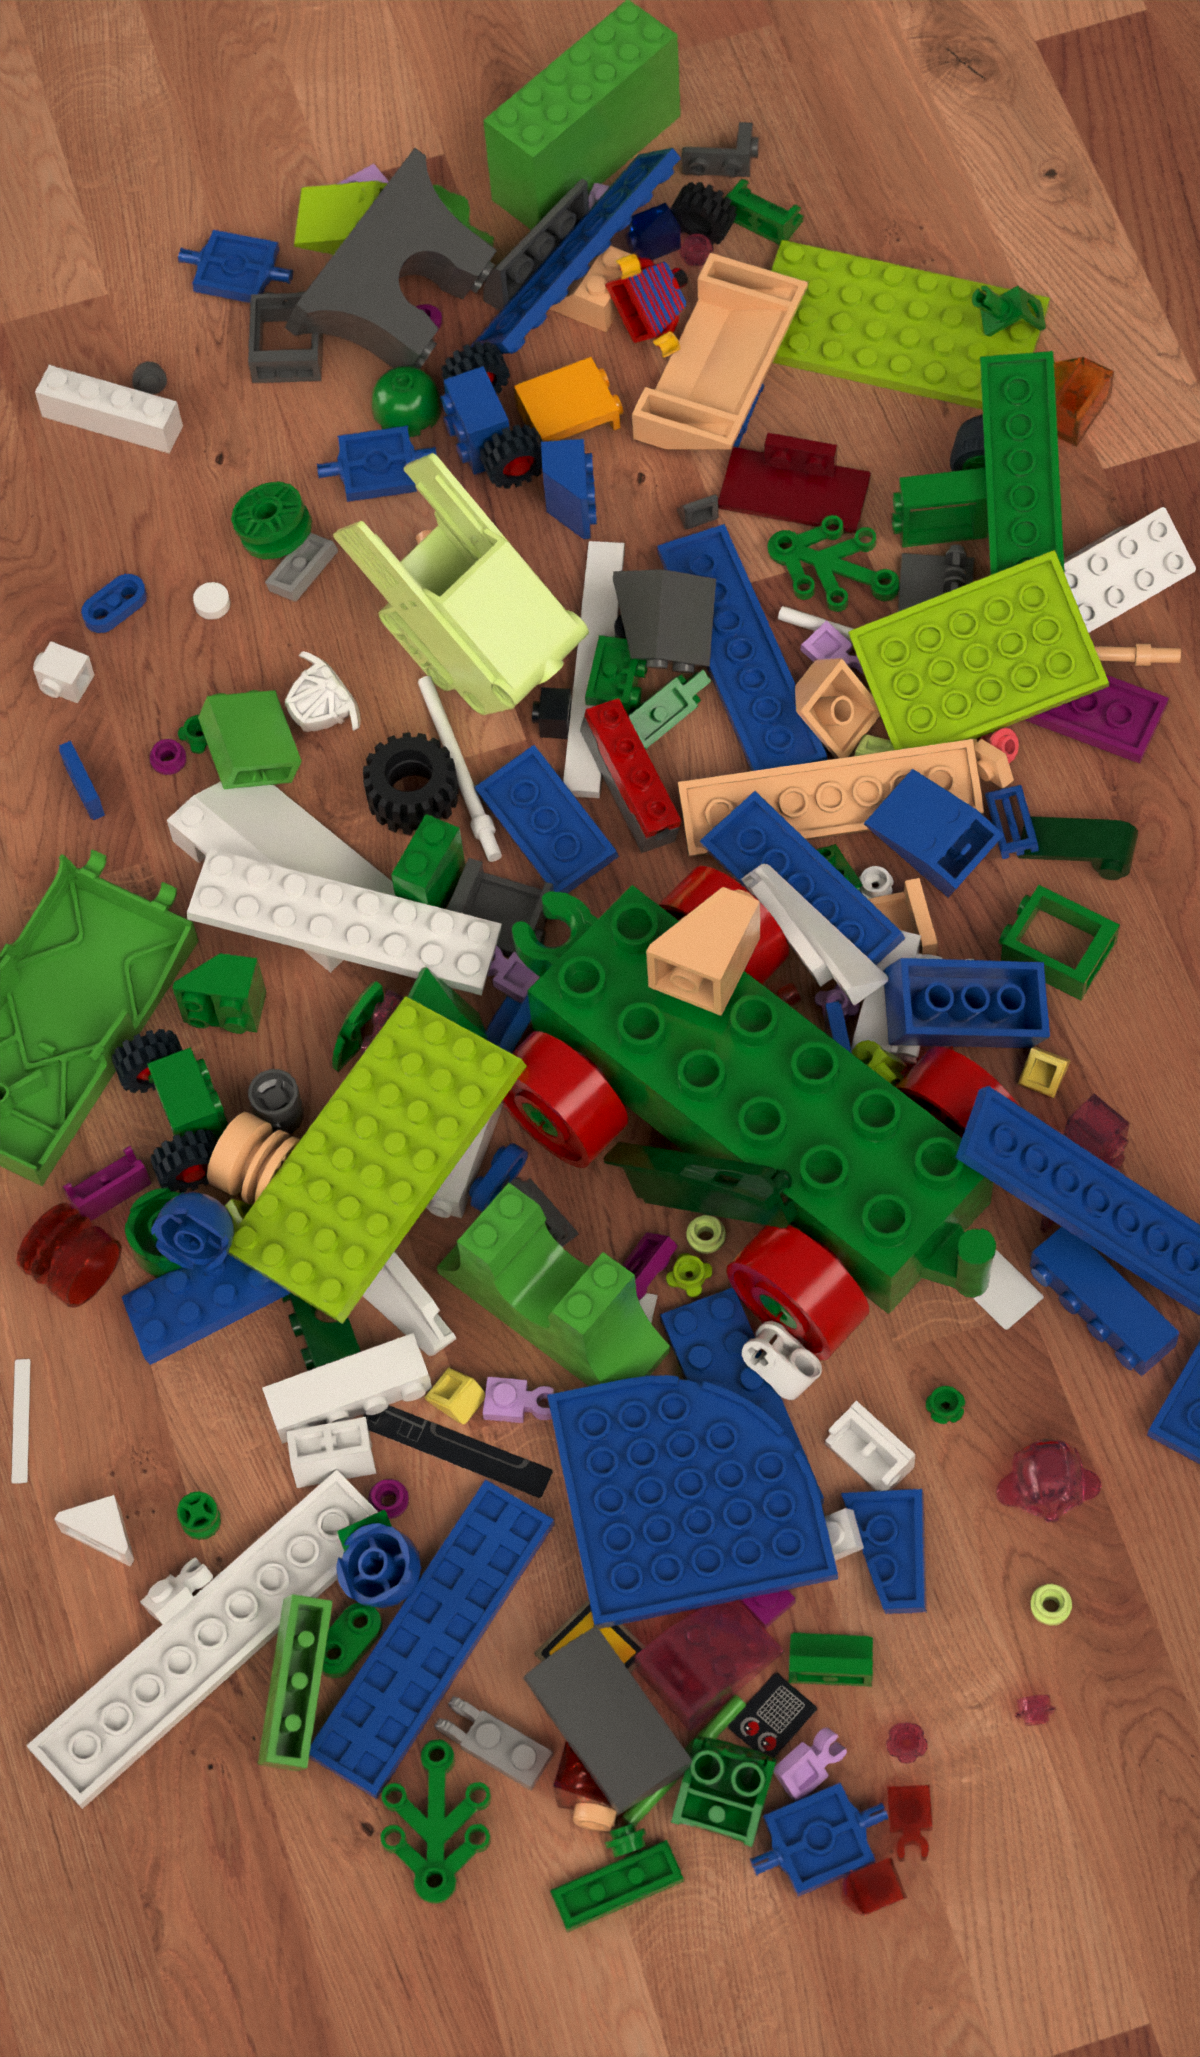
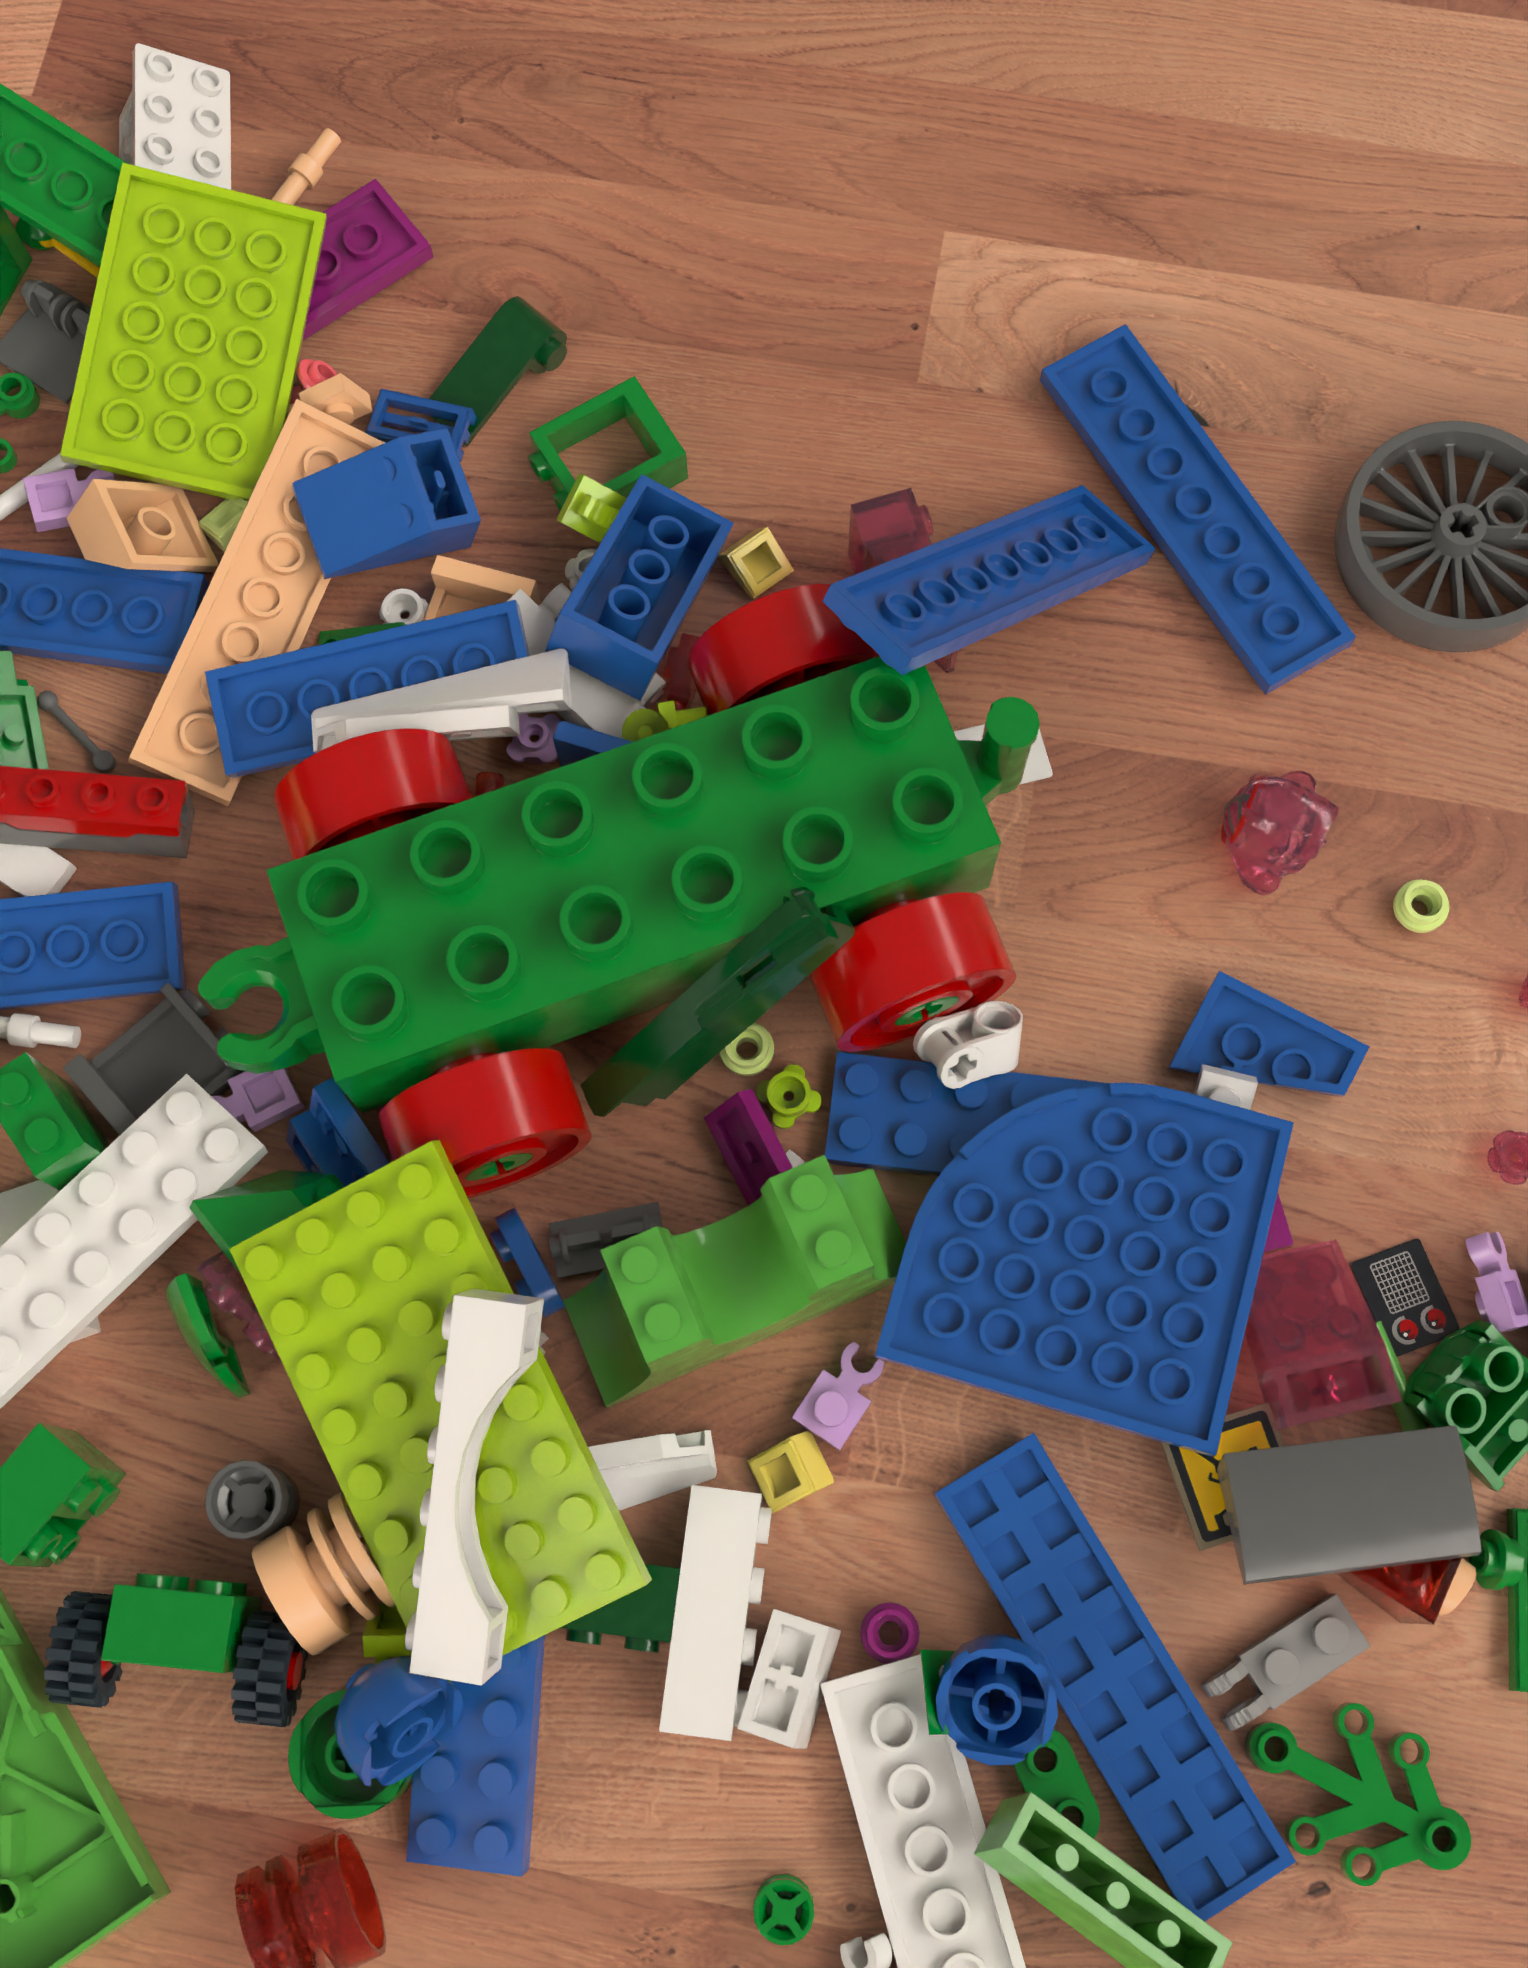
camera: 65 degrees left, 10 degrees up
magenta hinge [63,1145,151,1225] -> none
black sticker [363,1405,553,1498] -> none
light nougat slope [646,887,760,1016] -> none
green panel [789,1633,873,1687] -> none
white hinge [825,1401,915,1491] -> none
green plate [926,1386,965,1424] -> none
blue brick [1030,1226,1180,1377] -> none
none -> dark grey hinge [37,691,116,773]
none -> white arch [405,1289,544,1686]
none -> lime tile [556,473,627,543]

